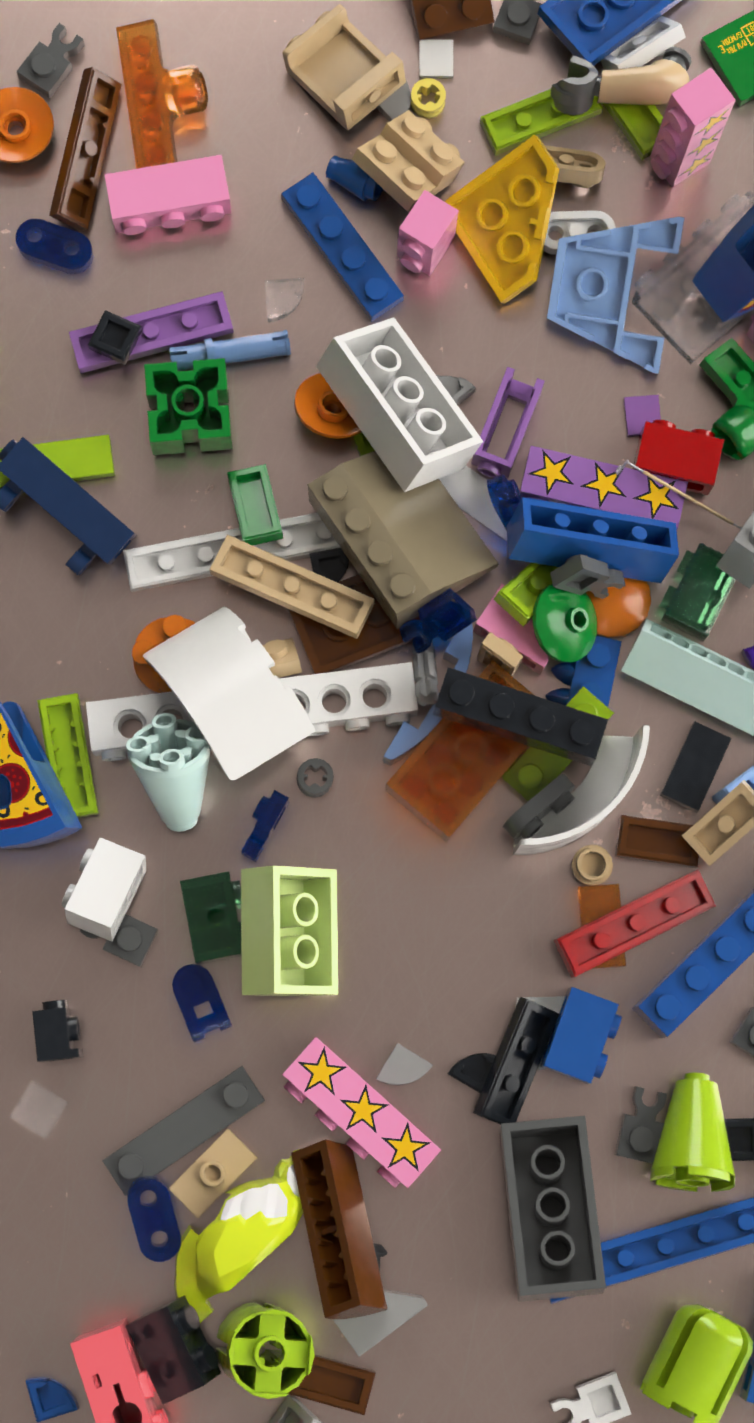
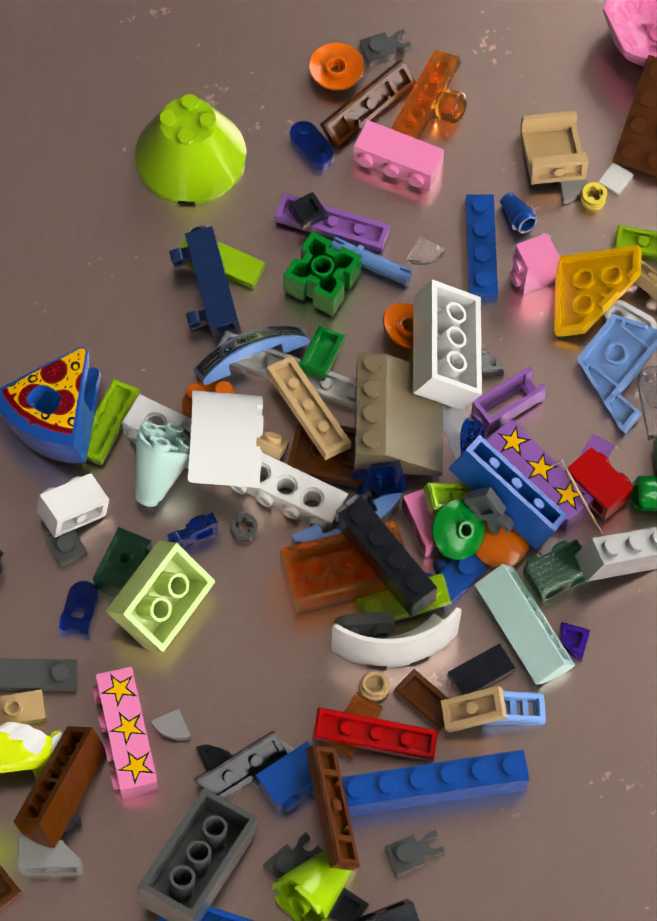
camera: 40 degrees right, 15 degrees down
black tile [310,547,349,582] -> none
tan plate [352,110,465,212] -> none
tan plate [477,632,523,682] -> none
none -> slope [194,326,310,385]
none -> reddish brown plate [306,745,360,870]

